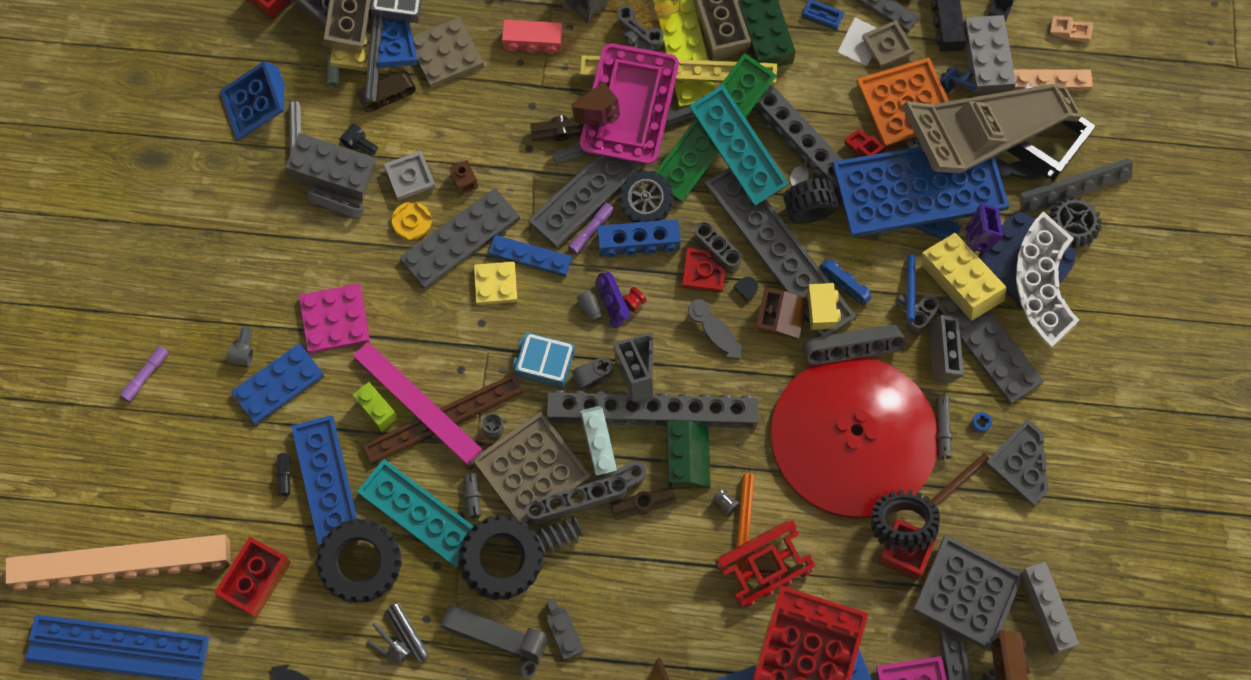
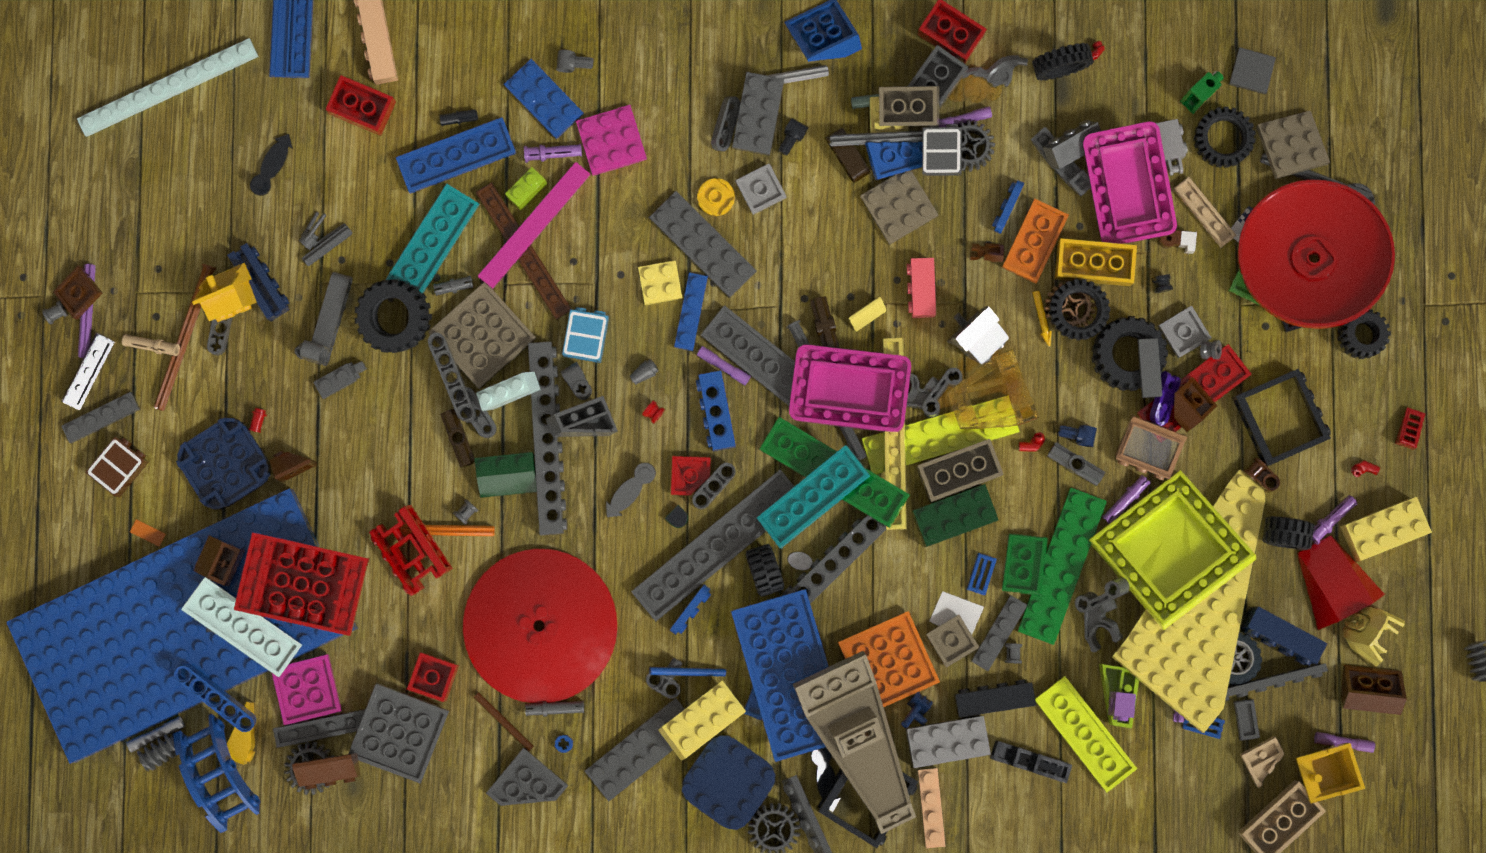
camera: 85 degrees right, 15 degrees up
black tyre [316,519,402,603] -> none
reddish brown brick [449,160,478,195] -> none
dark grey wheel [482,413,504,439] -> none
dark grey piece [536,515,583,555] -> none
reddish brown slope [571,82,620,126] -> none
dark purple plate [595,272,630,328] -> none
black wheel [619,170,674,223] -> none
reddish brown slope [756,288,808,339] -> none
dark grey beam [803,325,906,365] -> none
light yellow brick [807,283,841,330] -> none
red brick [844,129,885,157] -> none
black tyre [871,490,940,553] -> none
dark grey brick [928,315,964,384] -> none
dark purple torso [965,203,1003,253] -> none
white brick [1016,212,1079,348] -> none
light grey brick [1021,562,1079,655] -> none
light nougat slope [1050,16,1093,43] -> none
none -> medium lavender pin [524,144,582,163]
none -> light yellow slope [848,297,886,332]

